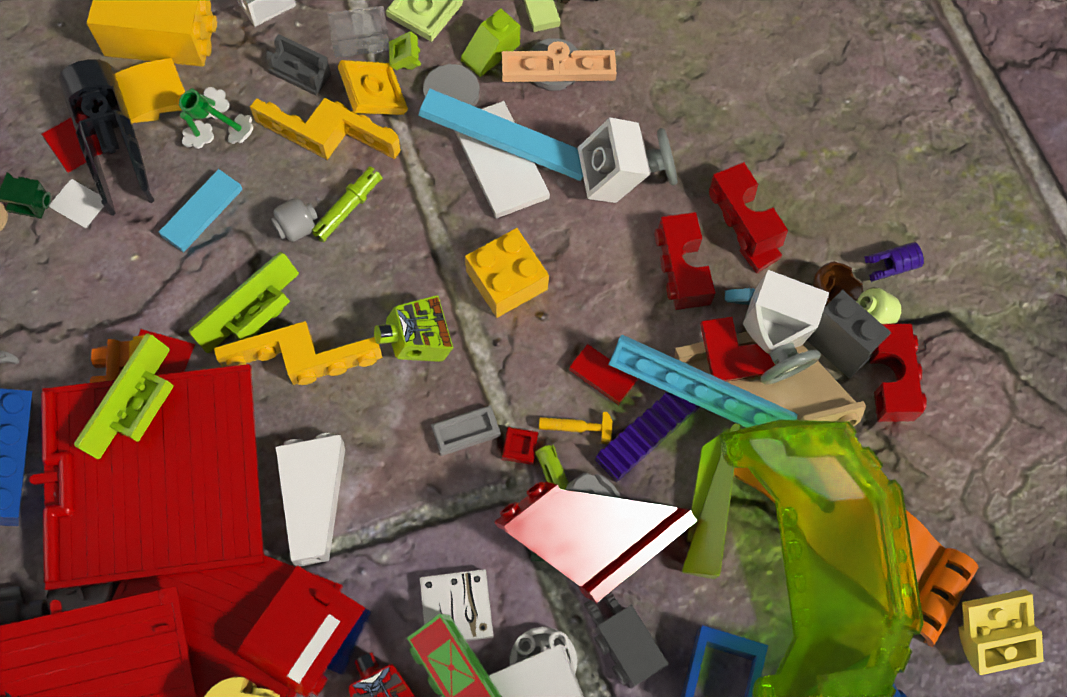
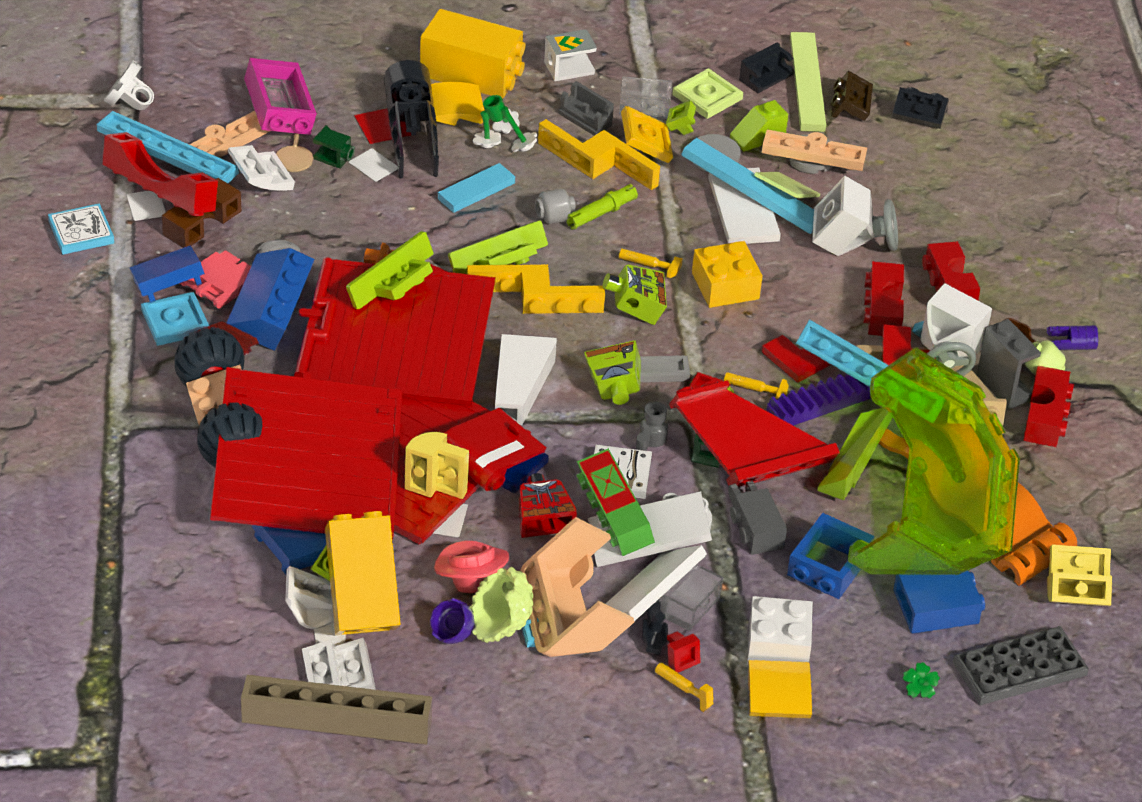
camera: 15 degrees right, 25 degrees down
none -> lime torso [584,340,641,405]
none -> yellow piece [619,248,683,278]
none -> dark grey piece [636,402,668,451]
none -> yellowish green piece [754,172,820,198]

